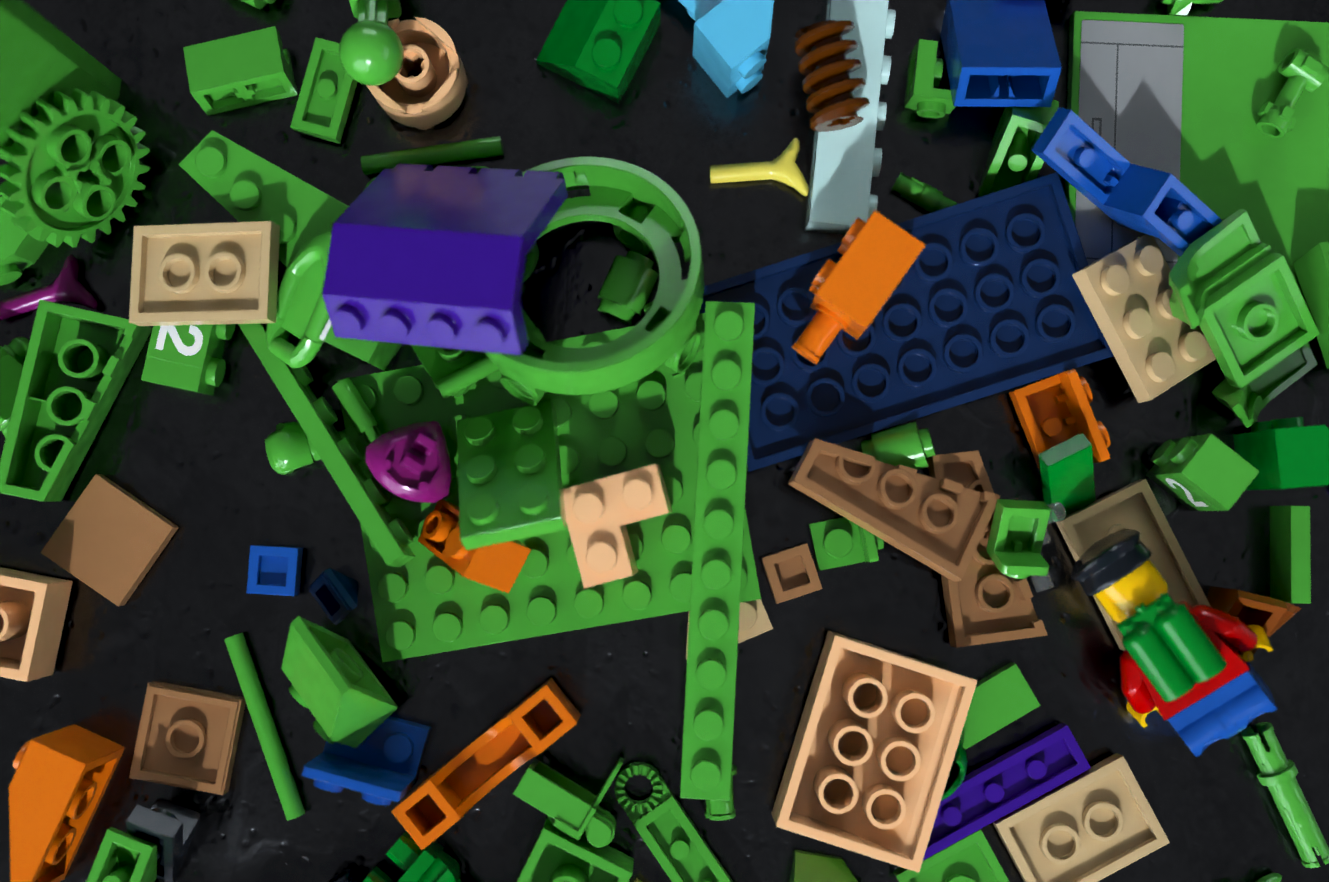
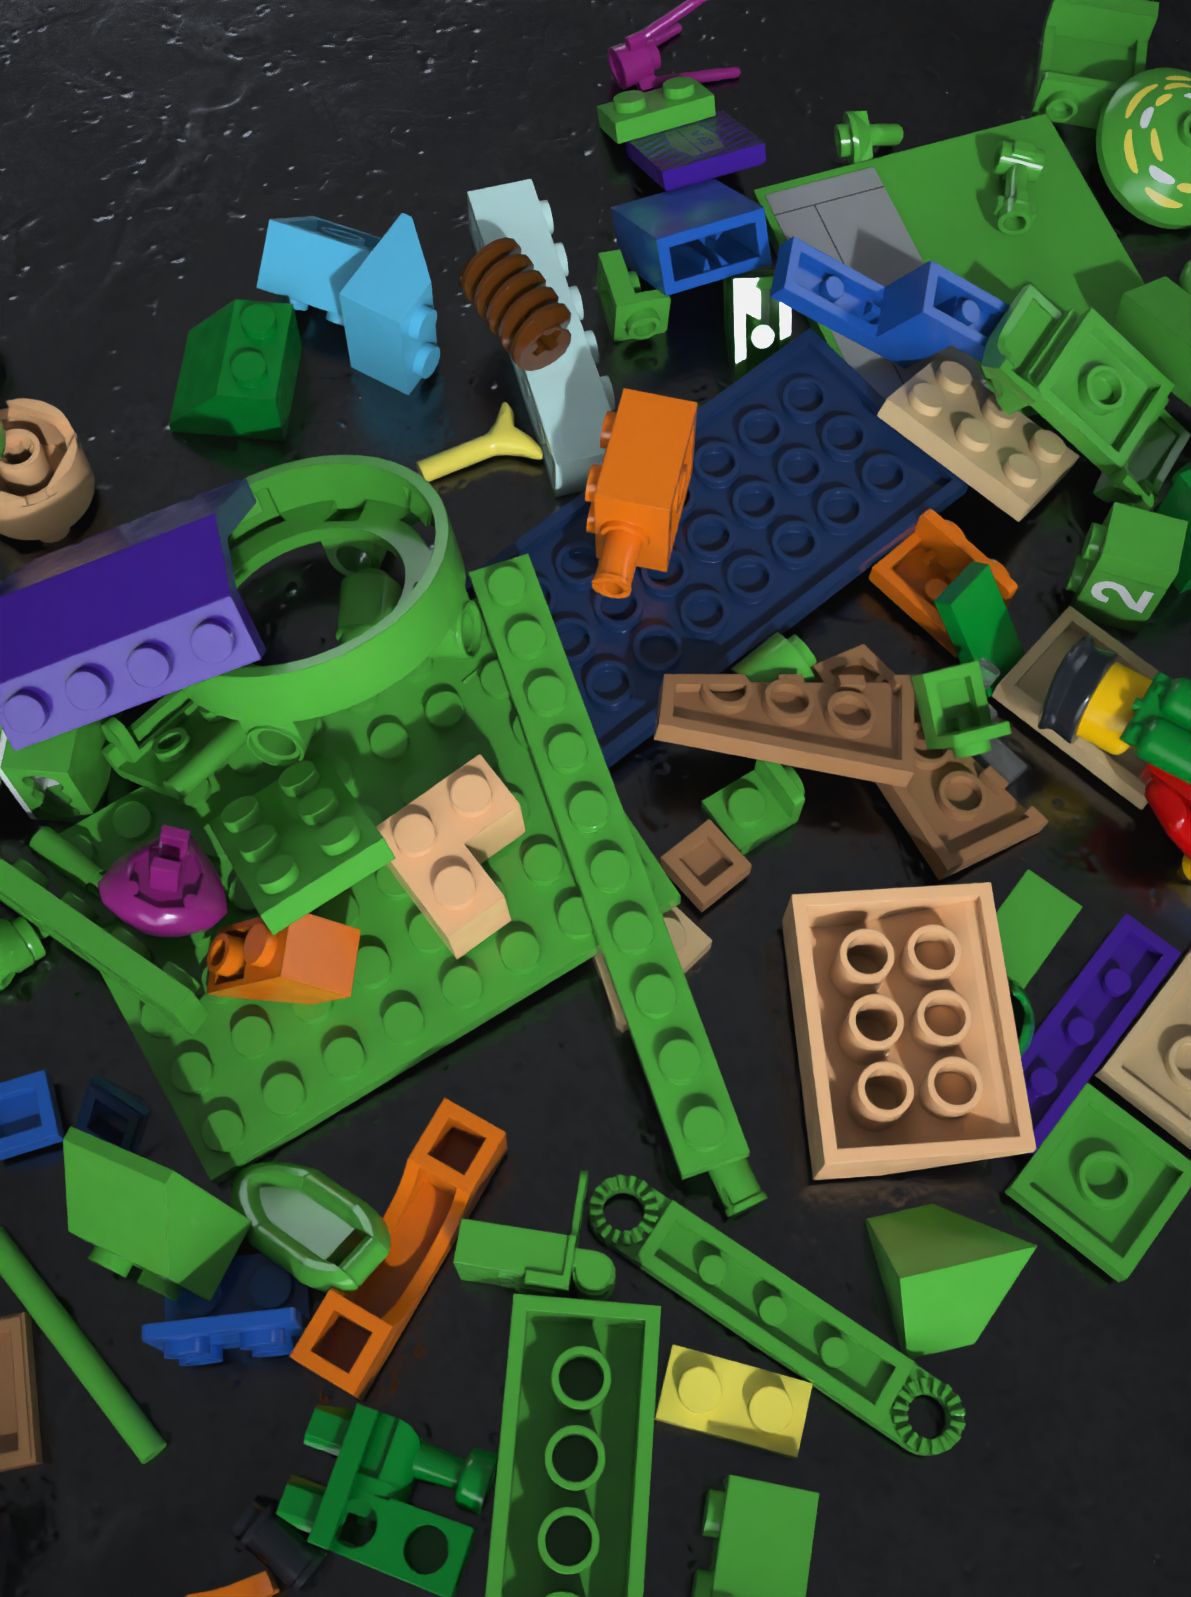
camera: 25 degrees left, 20 degrees down
none -> bright green piece [231,1161,391,1293]

